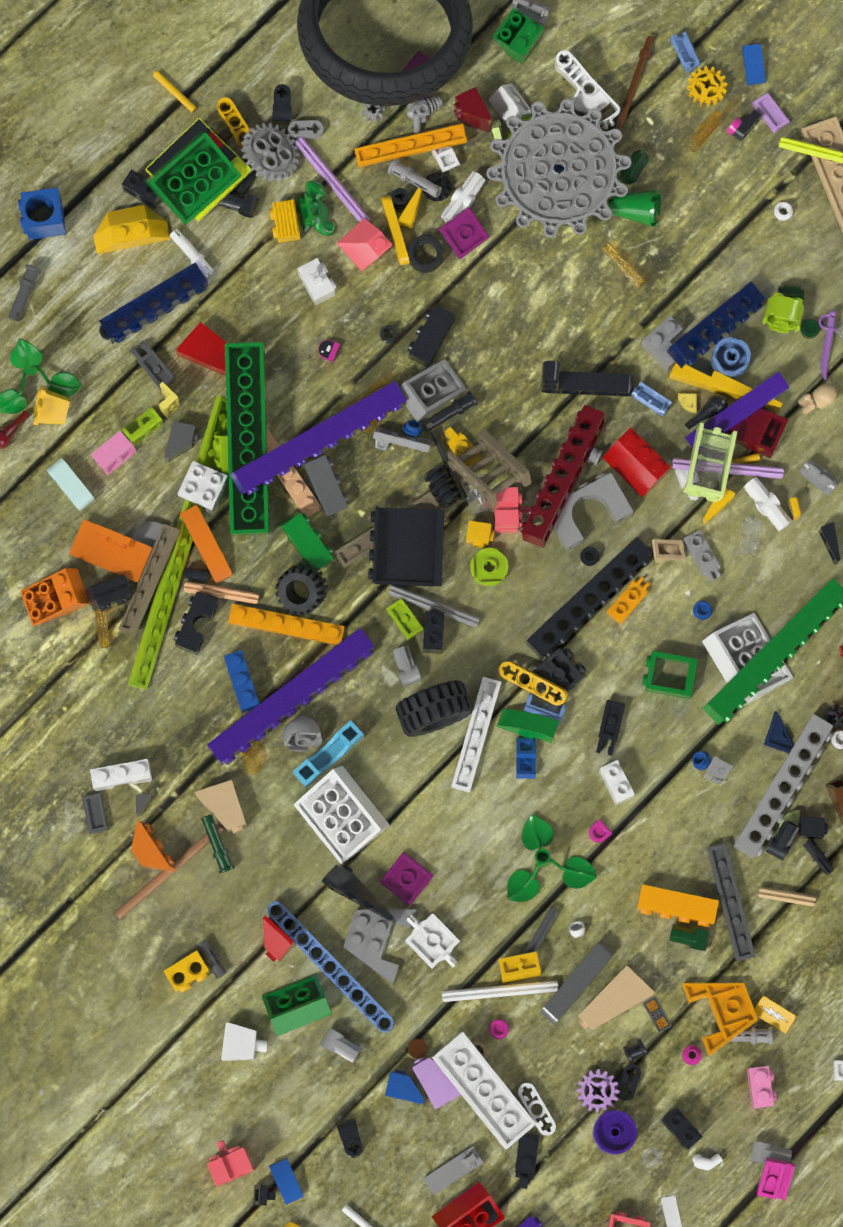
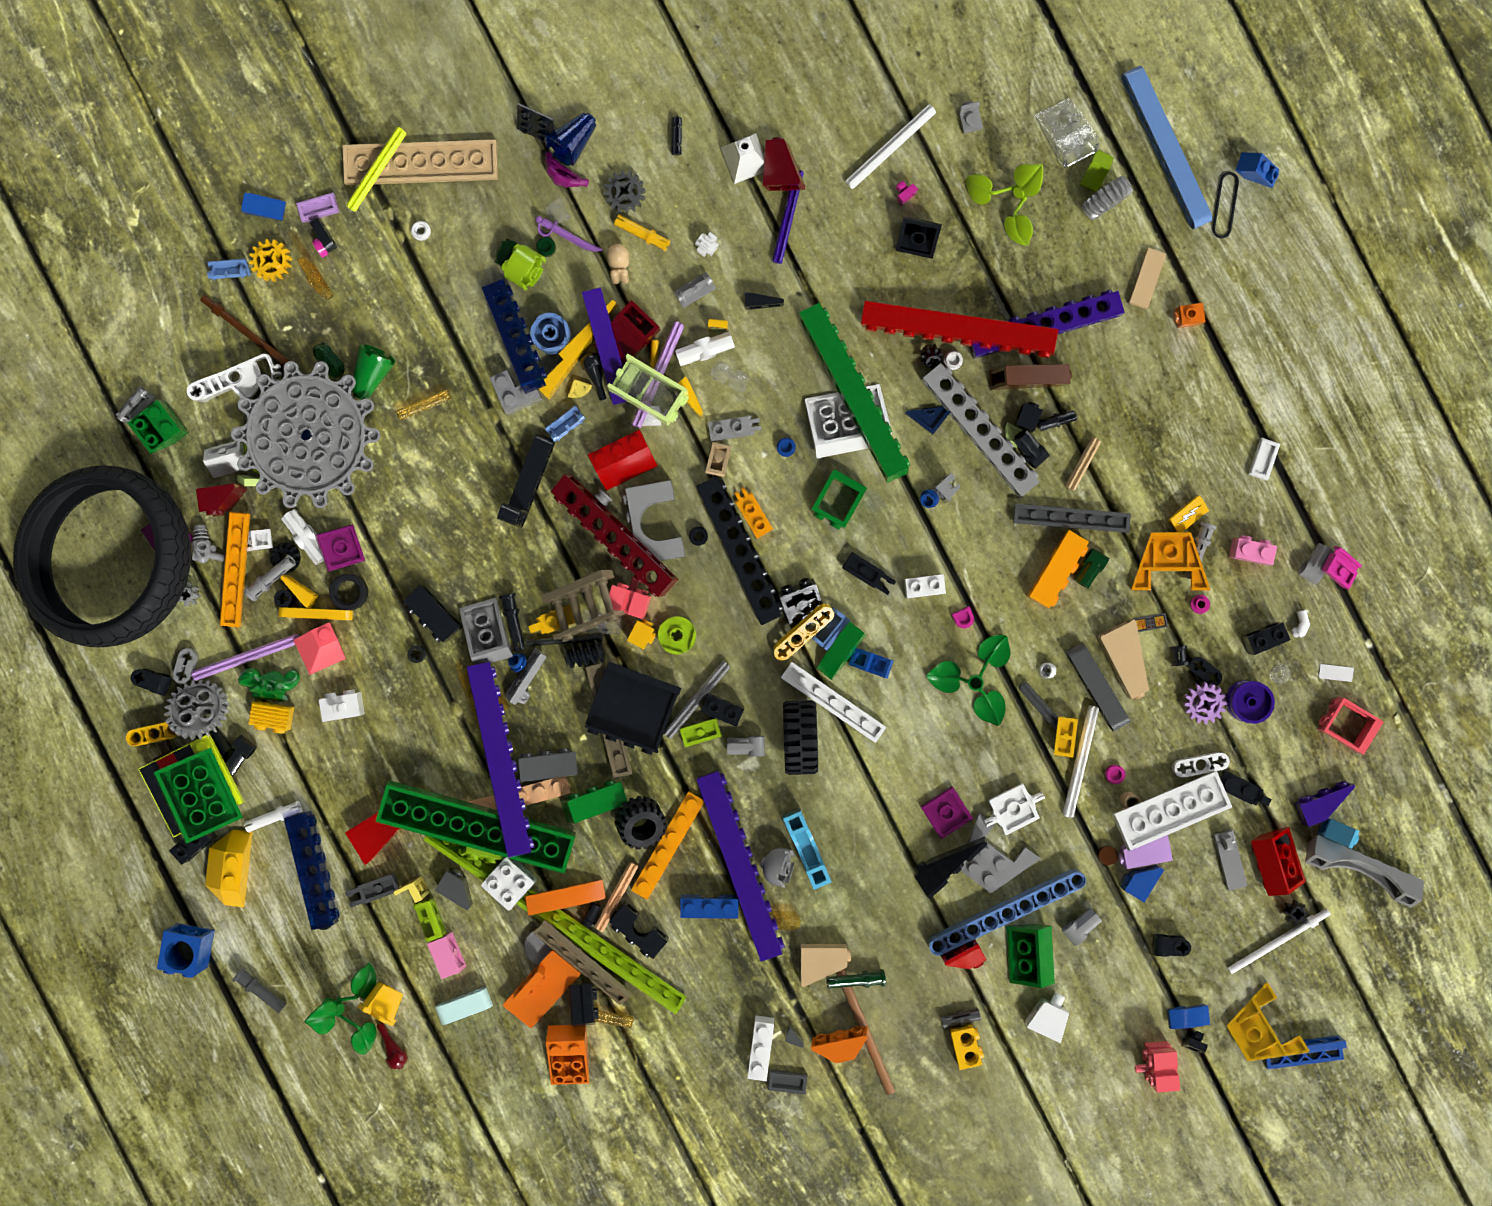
camera: 70 degrees left, 10 degrees up
yellow bar [153,70,197,113] -> none
white slope [293,766,390,865] -> none
tile [318,340,340,362] -> none

